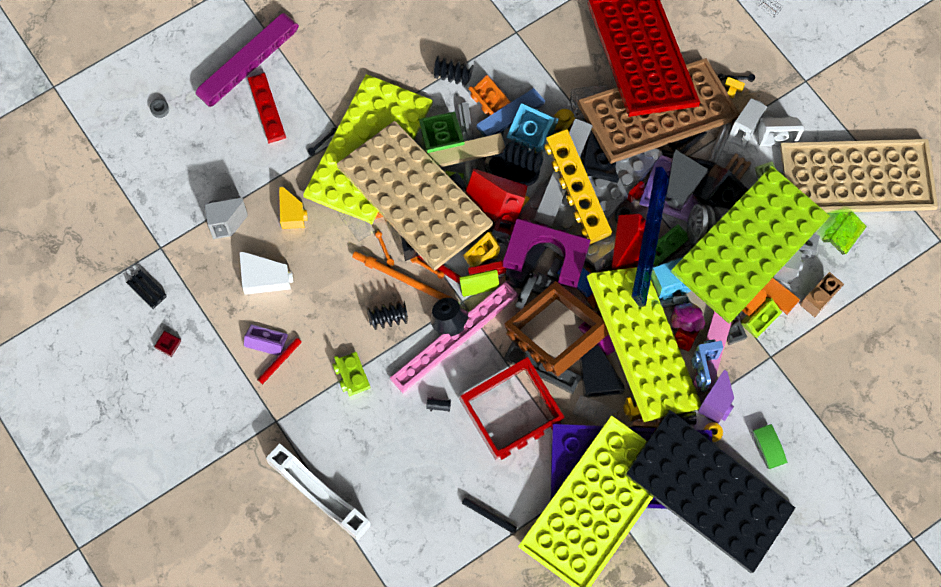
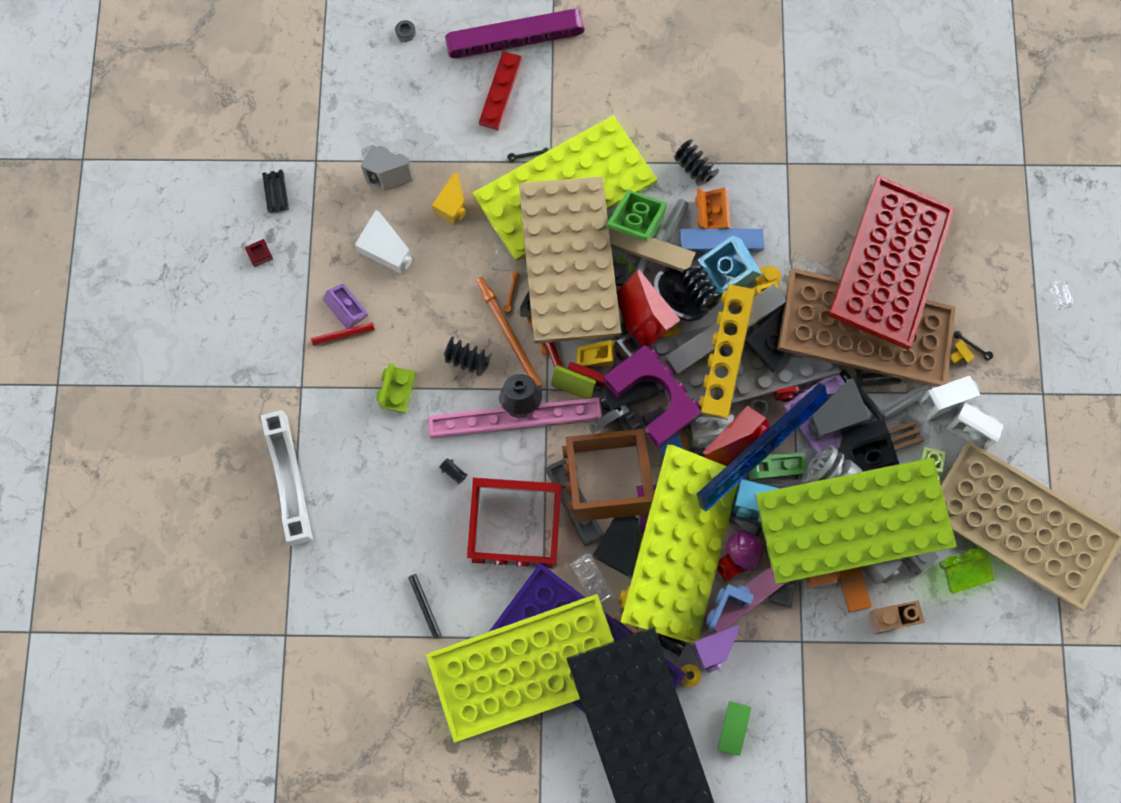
camera: 40 degrees right, 5 degrees up
lime slope [740,298,782,338] -> none

